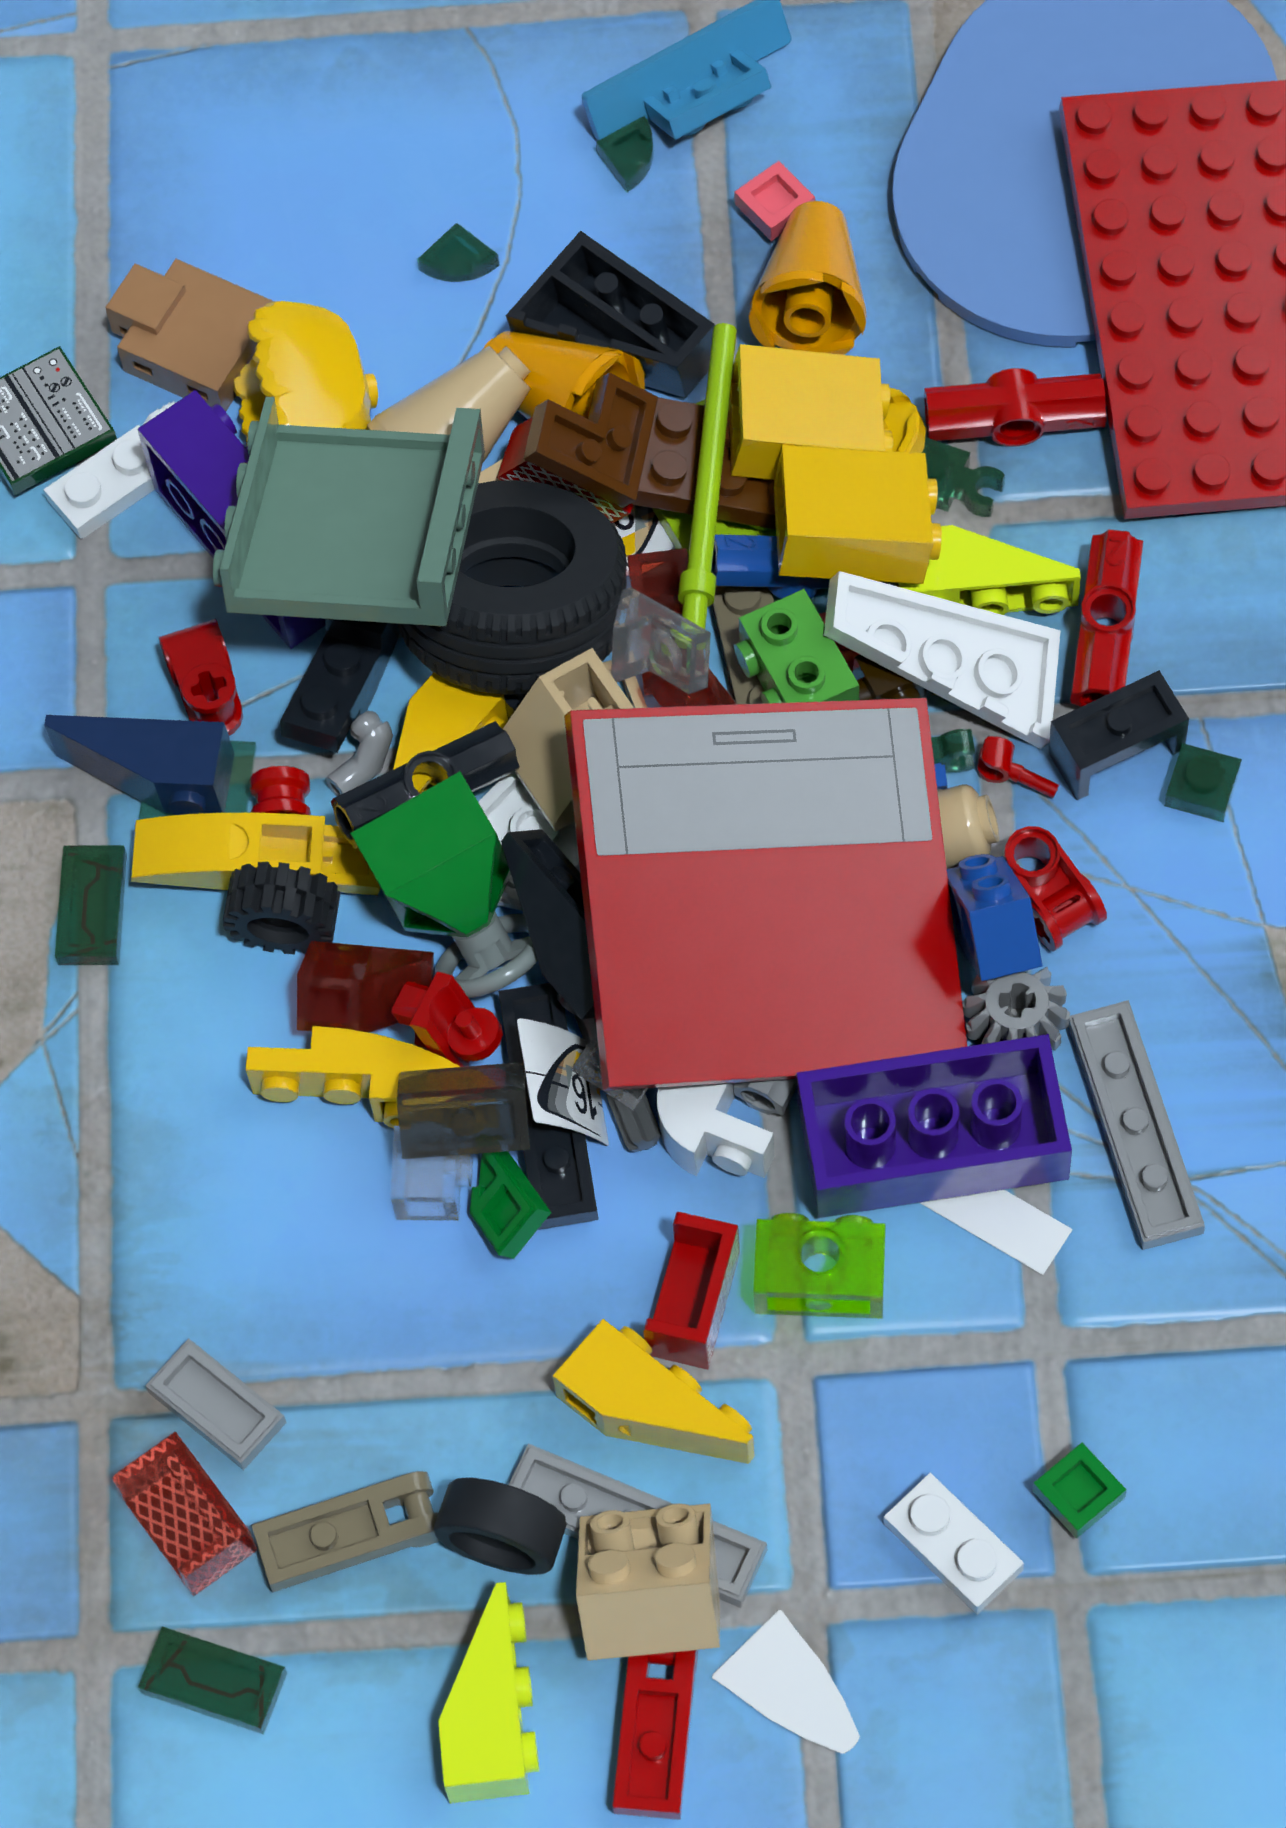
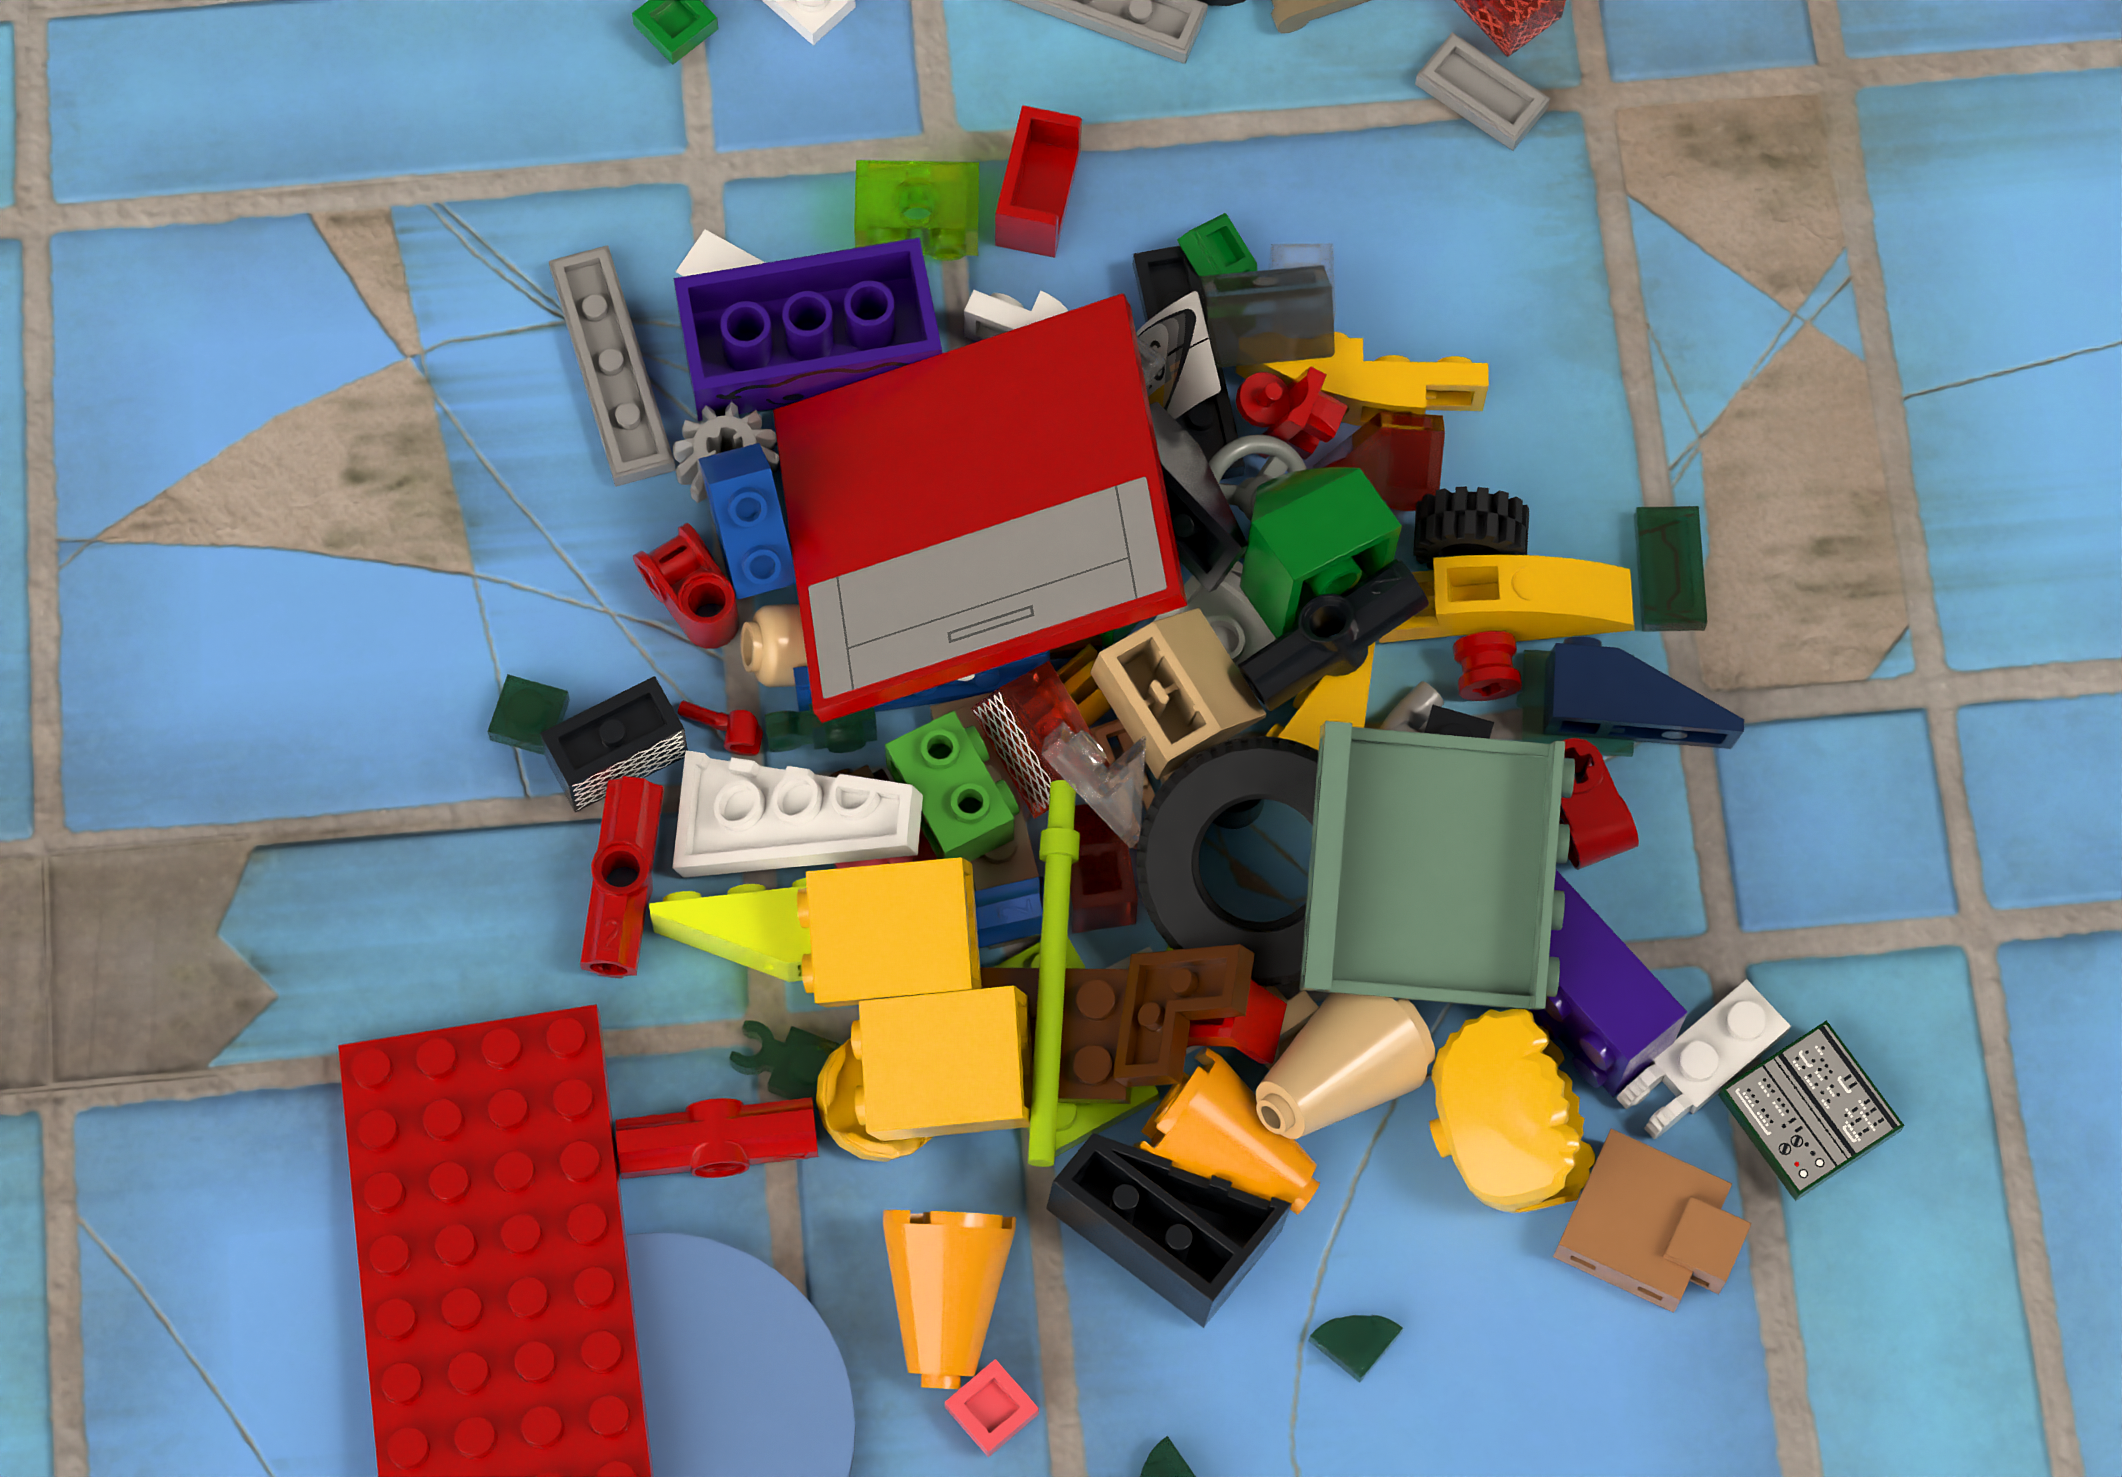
camera: 170 degrees right, 5 degrees up
yellow slope [553,1319,755,1464] -> none

